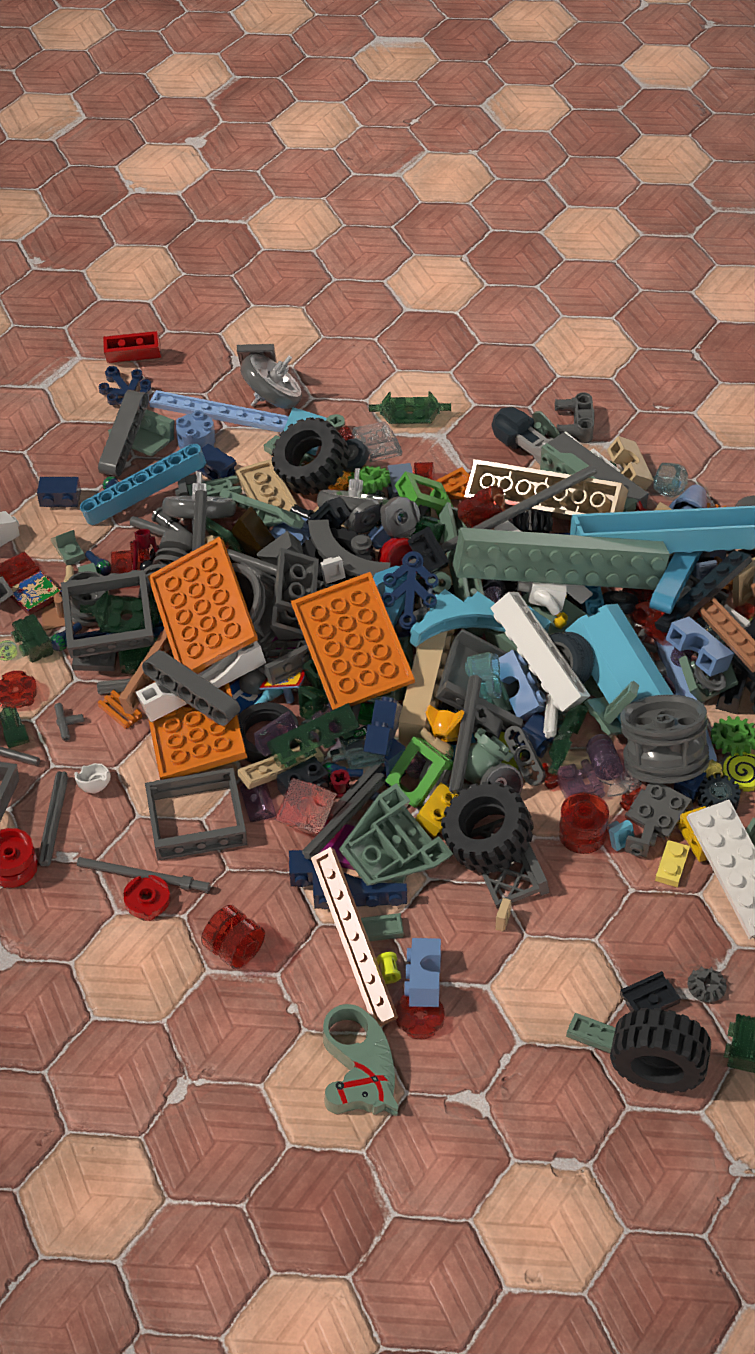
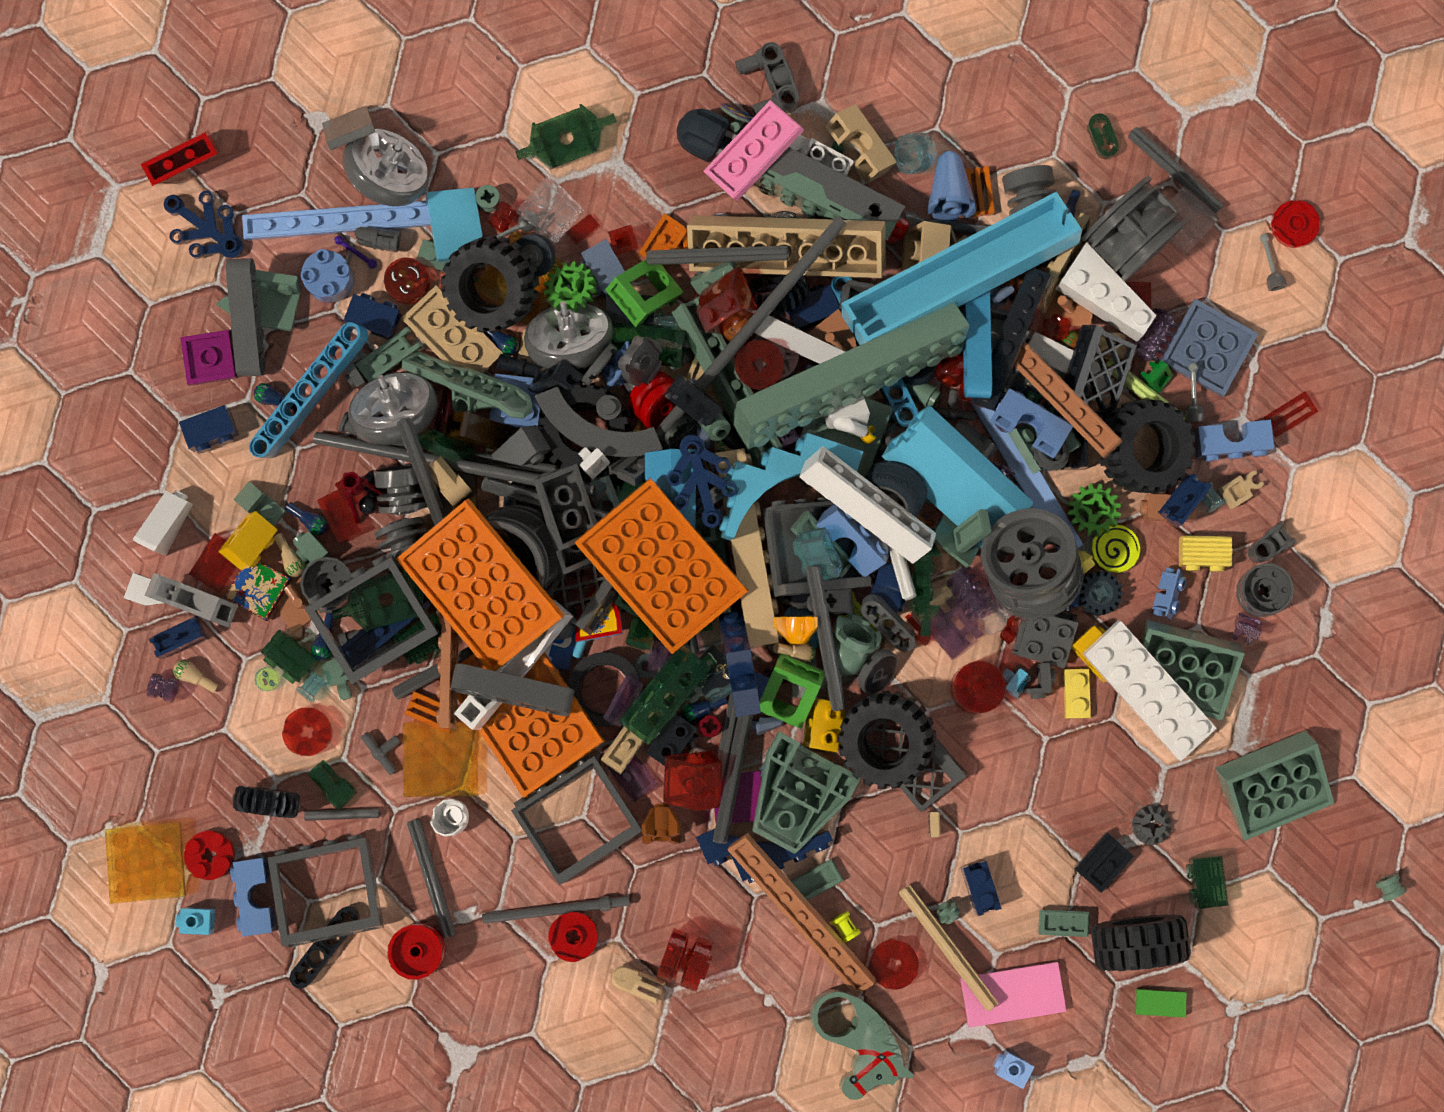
camera: 25 degrees left, 35 degrees up
medium blue arch [404,938,441,1007] -> none
none -> magenta tile [180,330,237,386]
none -> yellow brick [219,511,278,570]
none -> clear light blue bush [296,670,328,703]
none -> sand green plate [322,659,353,701]
none -> dark purple hinge [334,236,377,269]
none -> dark grey hinge [355,226,401,253]
none -> clear red head [384,257,430,305]
none -> clear yellow plate [403,722,478,797]
none -> dark blue piece [485,331,520,356]
none -> clear red piece [567,214,600,245]
none -> tan arm [611,966,666,1005]
none -> dark orange brick [642,803,681,844]
none -> dark grey axle [646,246,790,265]
none -> bright pink tile [704,100,804,202]
none -> tan axle [899,885,998,1011]
none -> sand green plate [936,899,960,924]
none -> dark blue brick [960,860,1002,916]
none -> bright pink tile [960,962,1066,1028]
none -> light blue brick [993,1050,1034,1089]
none -> bright green tile [1135,989,1187,1018]

